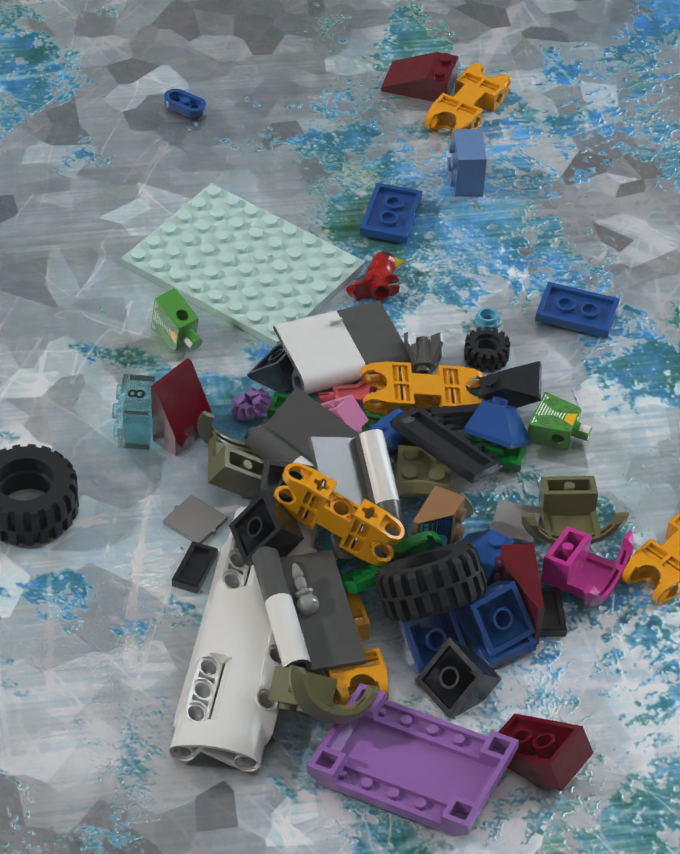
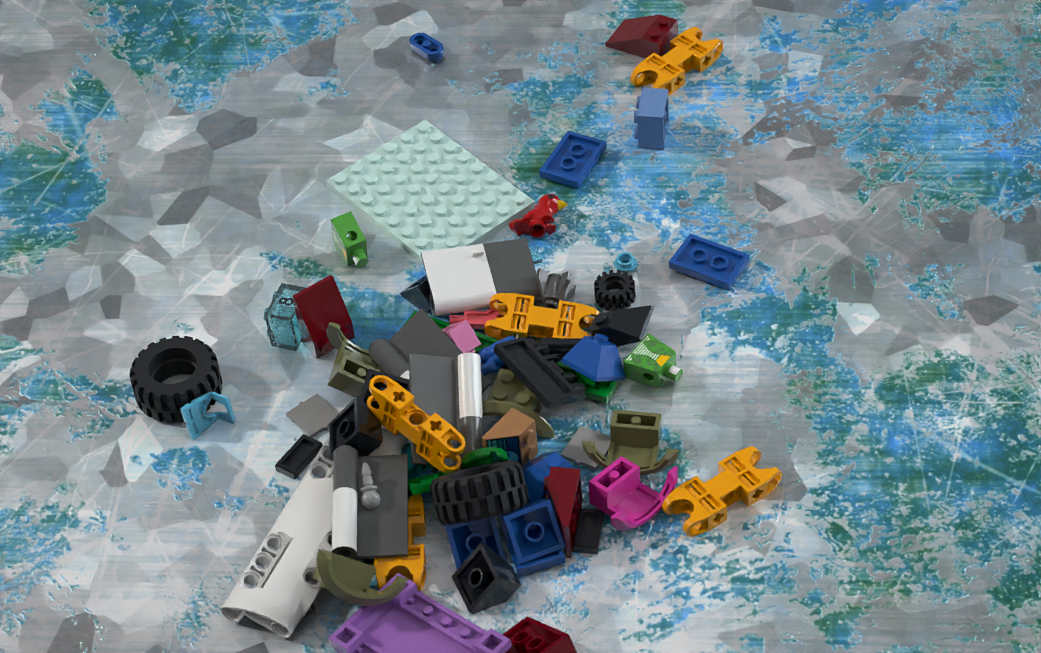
camera: 20 degrees right, 0 degrees up
medium lavender gear [231,388,271,420] -> none
none -> medium azure piece [180,392,236,440]

